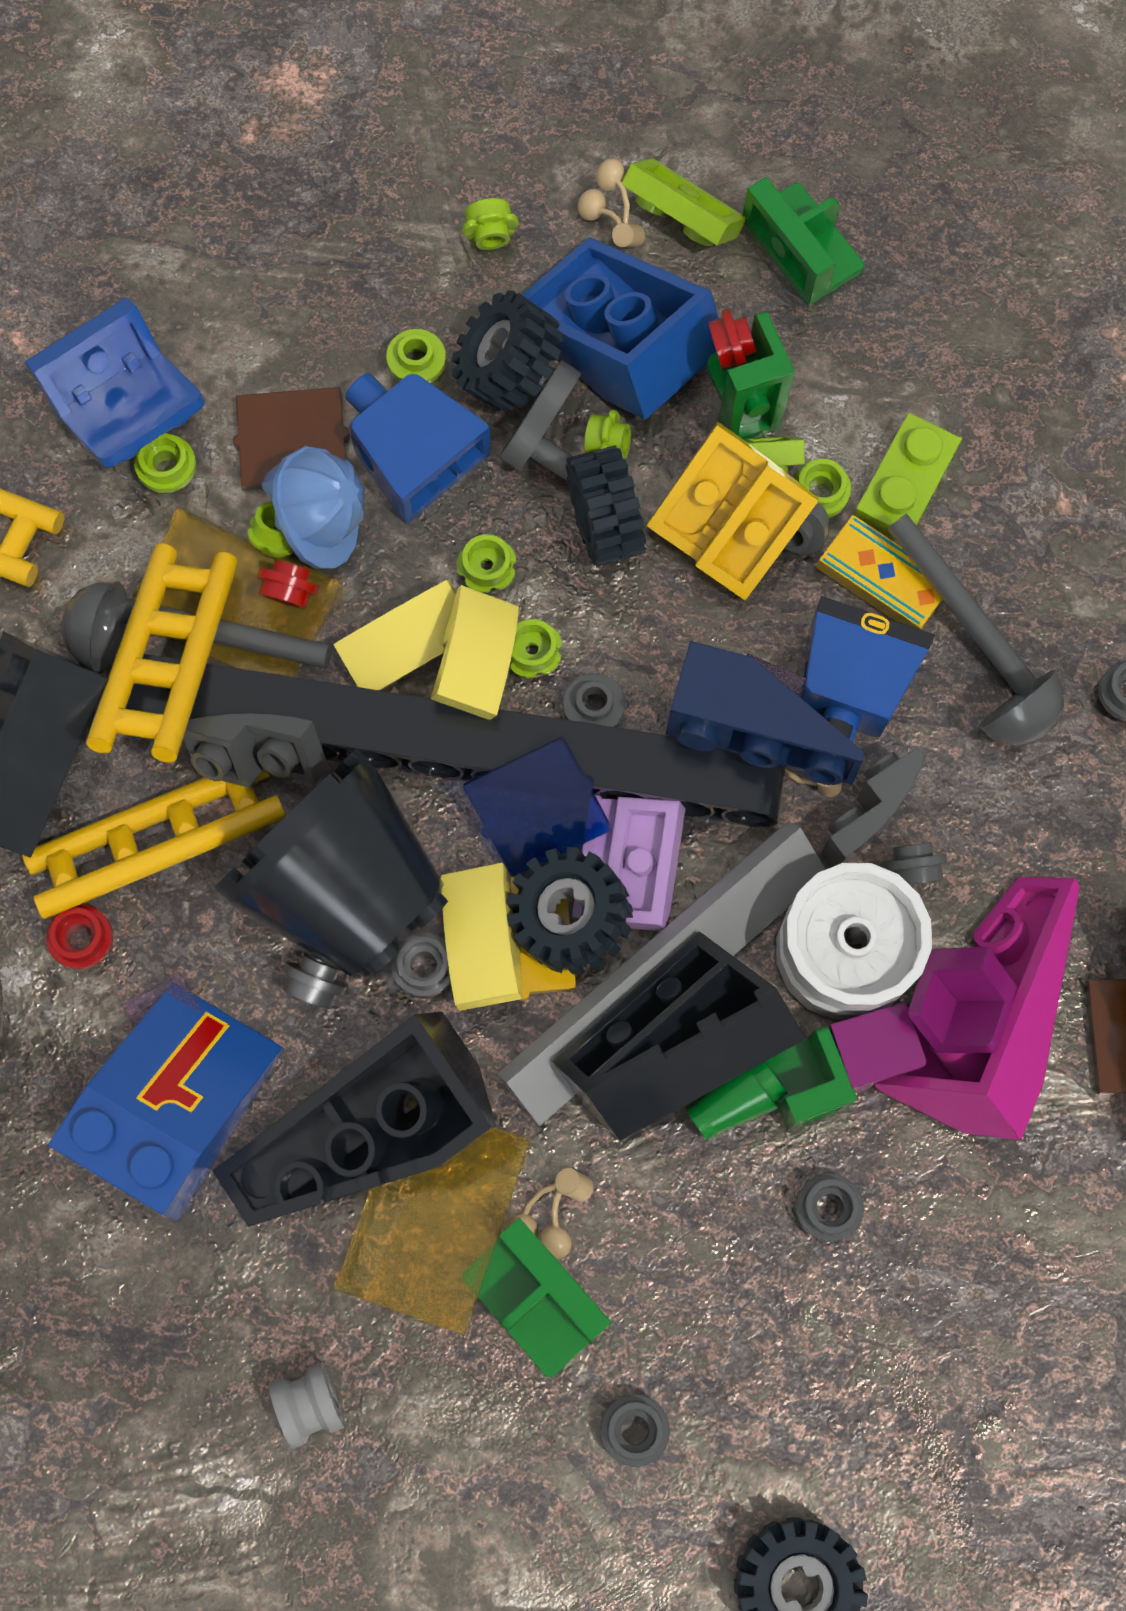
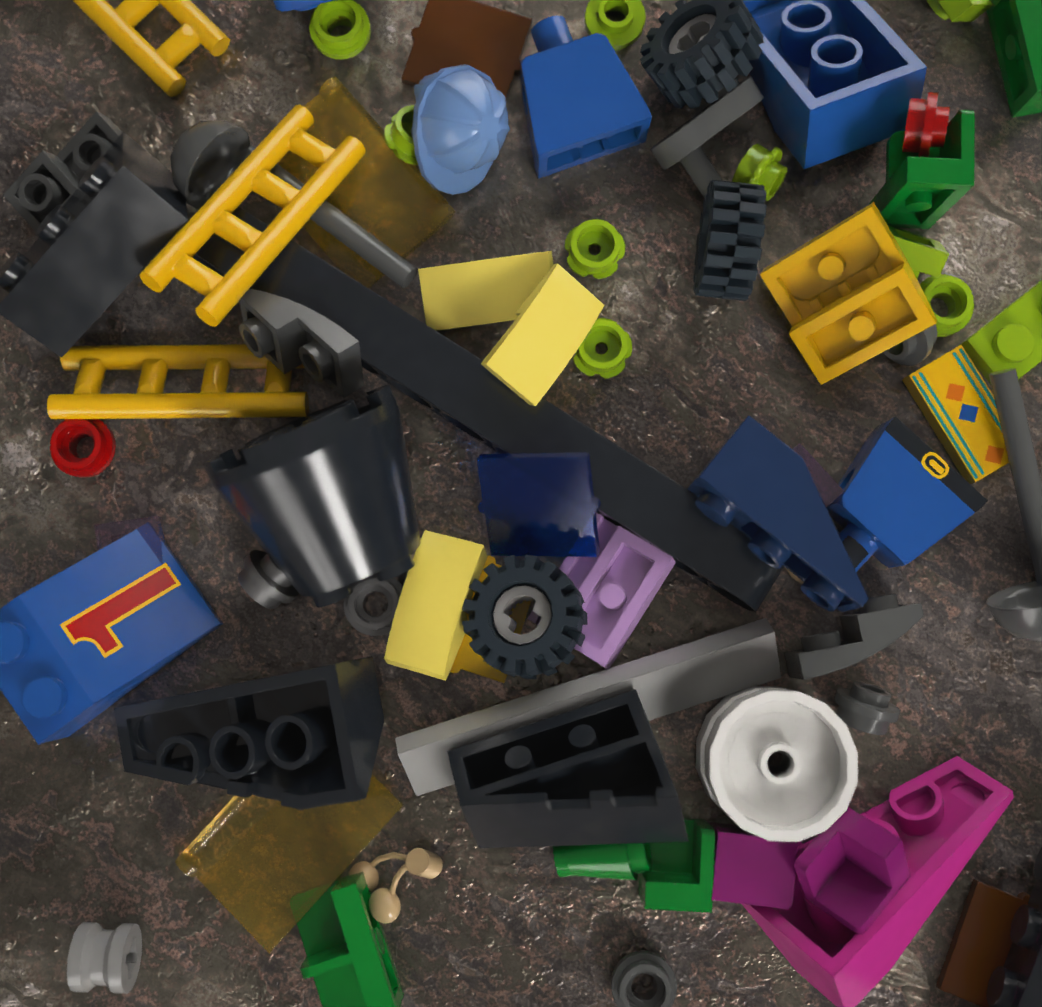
camera: 25 degrees right, 10 degrees up
red plate [257,560,319,609] -> none
dark grey plate [563,673,625,727] -> none

